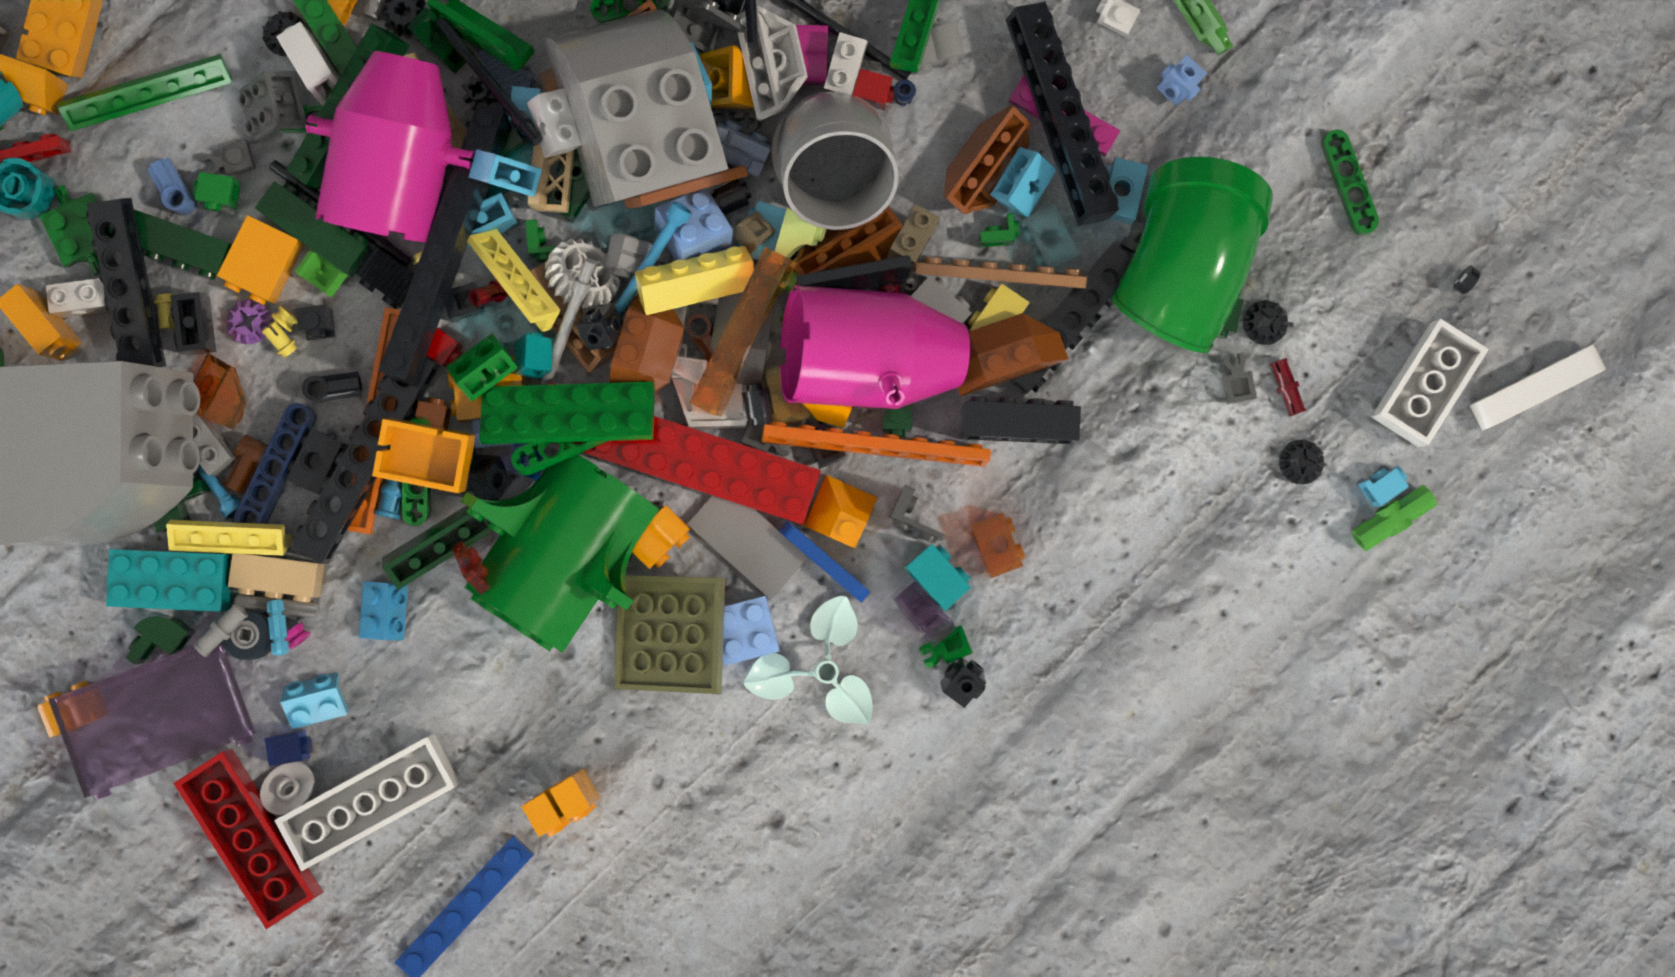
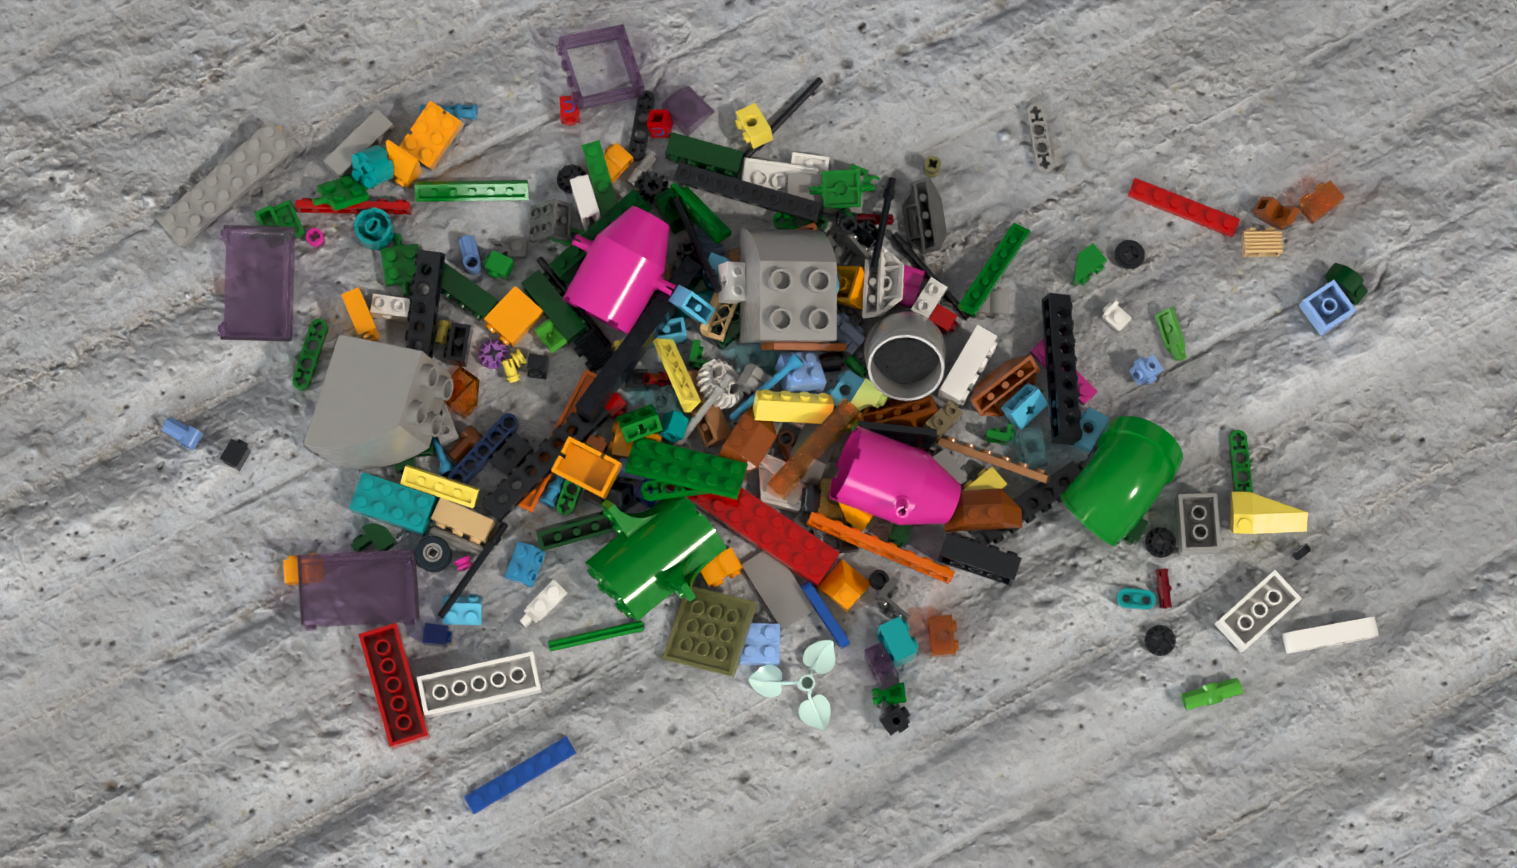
camera: 15 degrees right, 10 degrees down
light grey pin [193,603,248,657] -> none
white dish [260,762,315,815] -> none
medium azure axle [266,599,289,656] -> none
black piece [302,371,363,404] -> none
clear red plate [452,542,490,594] -> none
light orange piece [521,768,600,837] -> none
black brick [576,303,623,351] -> none
dark tan slope [732,210,775,254] -> none
dark blue pin [893,79,916,106] -> none
dark grey plate [1222,352,1257,405] -> none
medium azure brick [1358,466,1409,507] -> none
none -> black bar [437,522,508,619]
none -> white hinge [520,579,568,627]
none -> green axle [548,621,644,651]
none -> green pin [844,355,868,378]
none -> black tile [869,570,889,590]
none -> white brick [937,325,998,407]
none -> teal plate [1116,588,1156,610]
none -> light grey brick [1175,493,1221,555]
none -> light yellow wedge [1229,491,1308,534]

